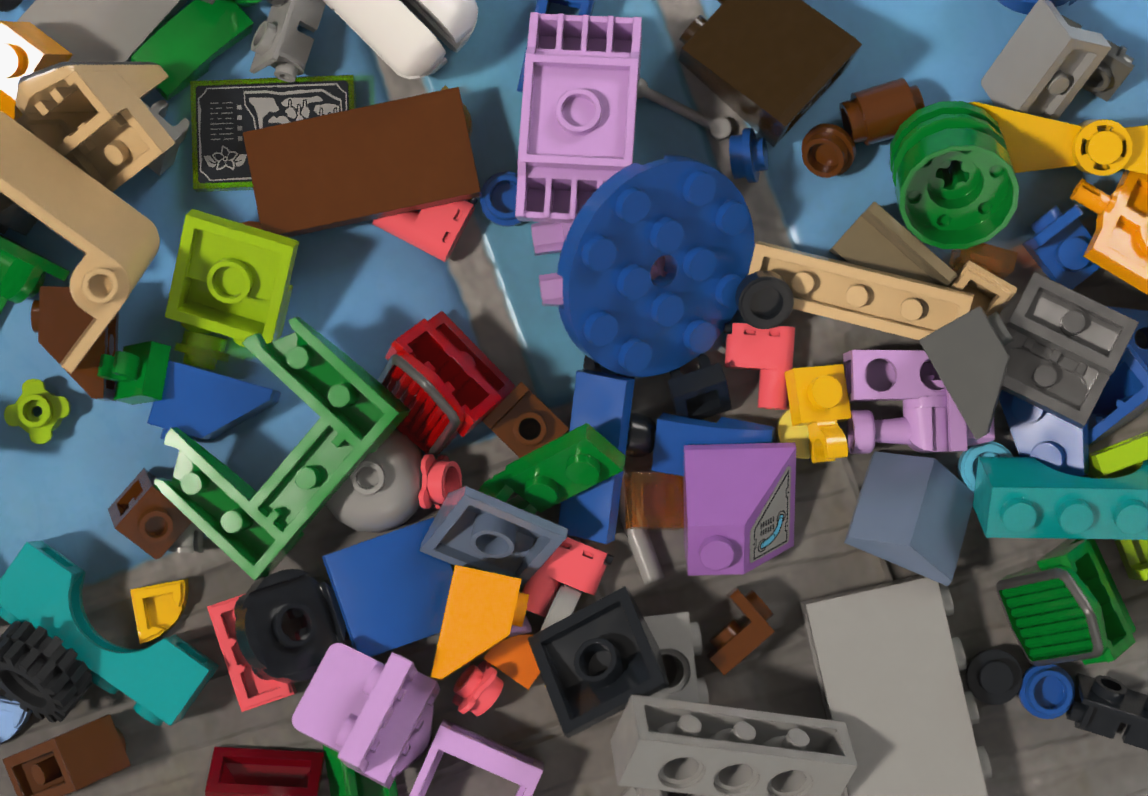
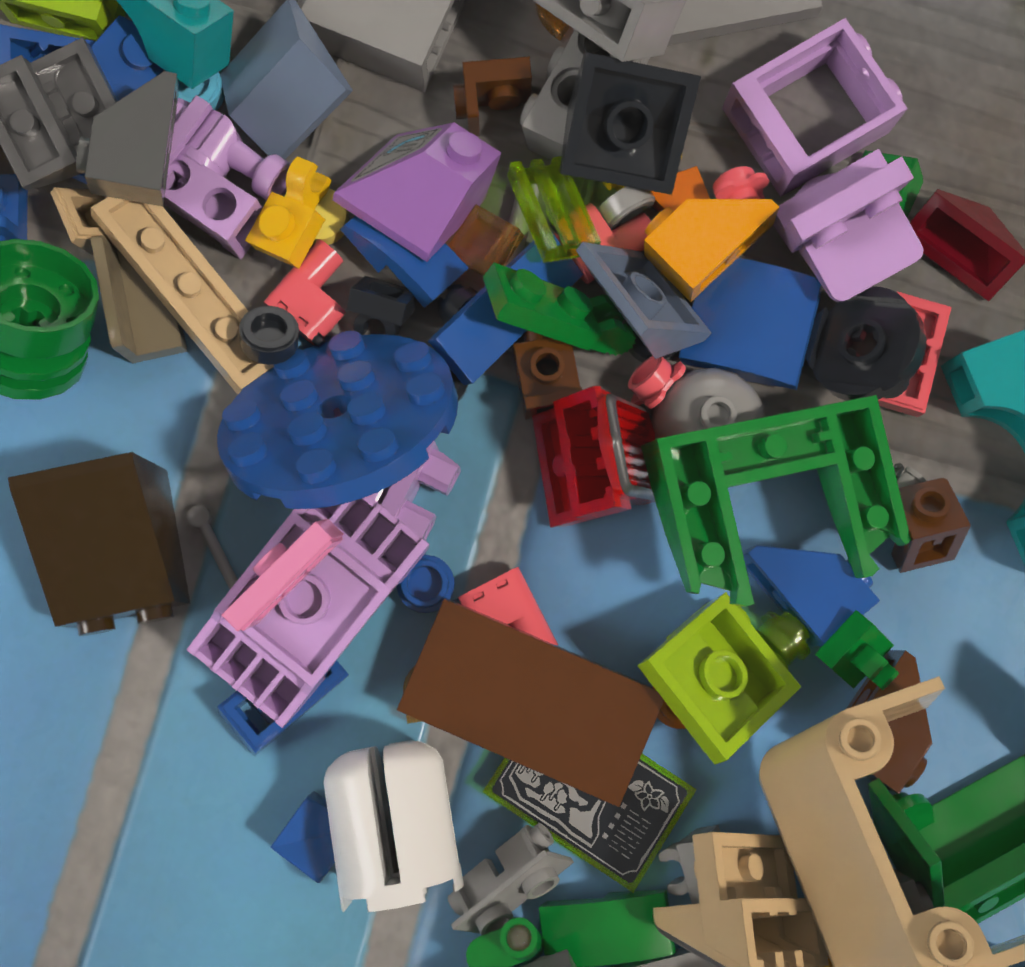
camera: 150 degrees left, 5 degrees down
lime plate [4,379,71,444] -> none
yellow tile [130,578,189,644] -> none
blue plate [729,128,768,183] -> none
reddish brown plate [801,123,856,178] -> none
reddish brown brick [839,78,925,146] -> none
clear orange tile [949,243,1018,280] -> none
none -> bright pink plate [222,519,344,632]
none -> clear neon green tile [507,156,601,263]

